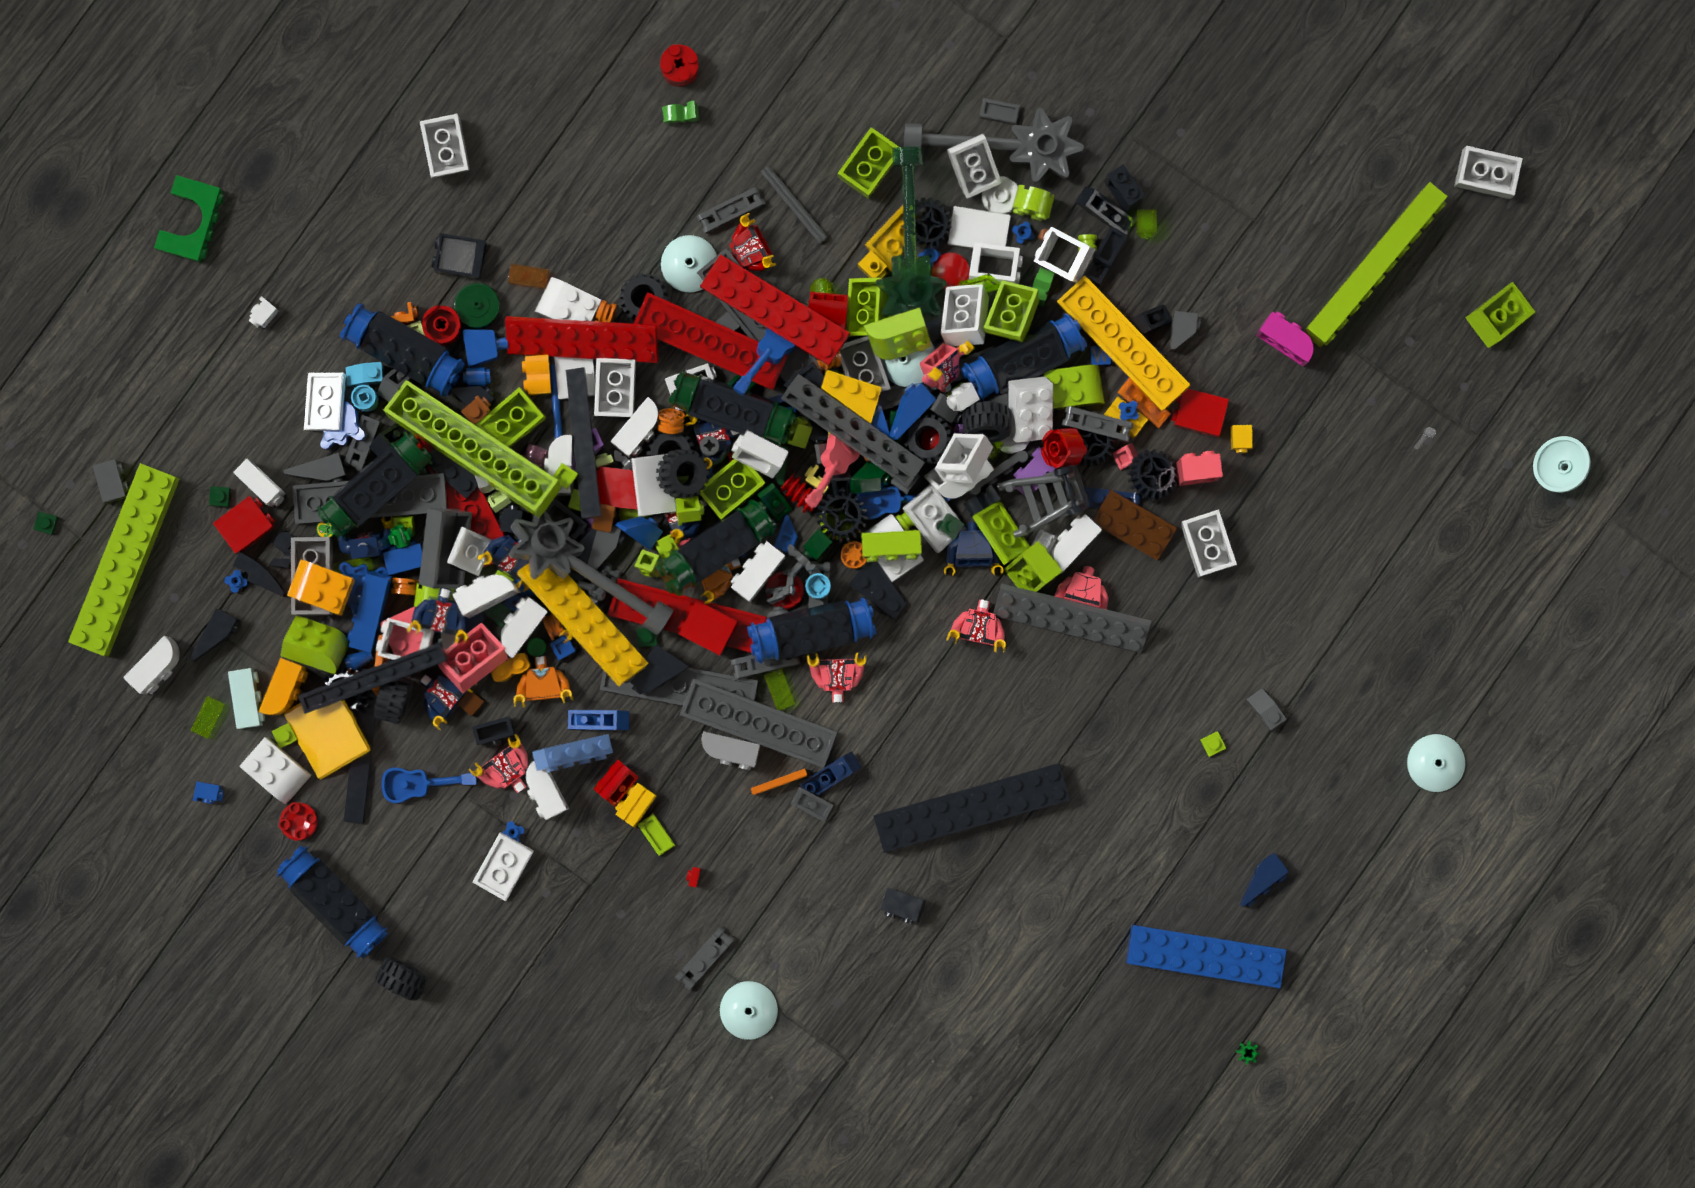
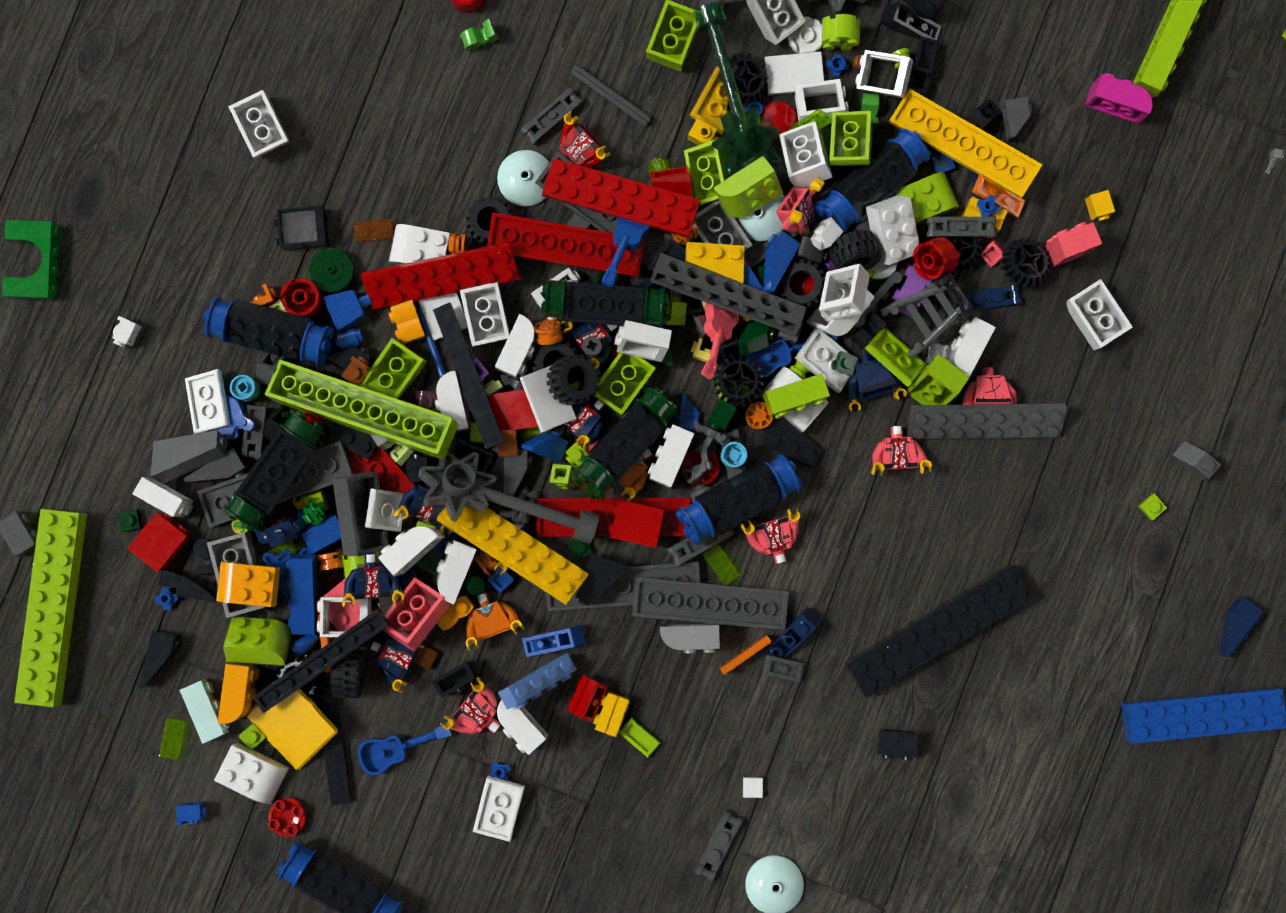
camera: 15 degrees left, 0 degrees up
white brick [123,636,180,695] -> none
medium azure slope [346,362,385,387] -> none
lime plate [552,463,578,490] -> none
lime brick [675,496,704,526] -> none
red plate [686,867,701,887] -> none
dark green slope [757,483,792,521] -> none
red piece [780,472,823,514] -> none
reddish brown plate [1092,489,1177,561] -> none
clear neon green brick [1136,210,1157,239] -> none
red brick [1171,389,1229,438] -> none
green gear [1235,1040,1260,1065] -> none
none -> dark grey slope [151,430,228,484]
none -> white tile [743,777,763,798]

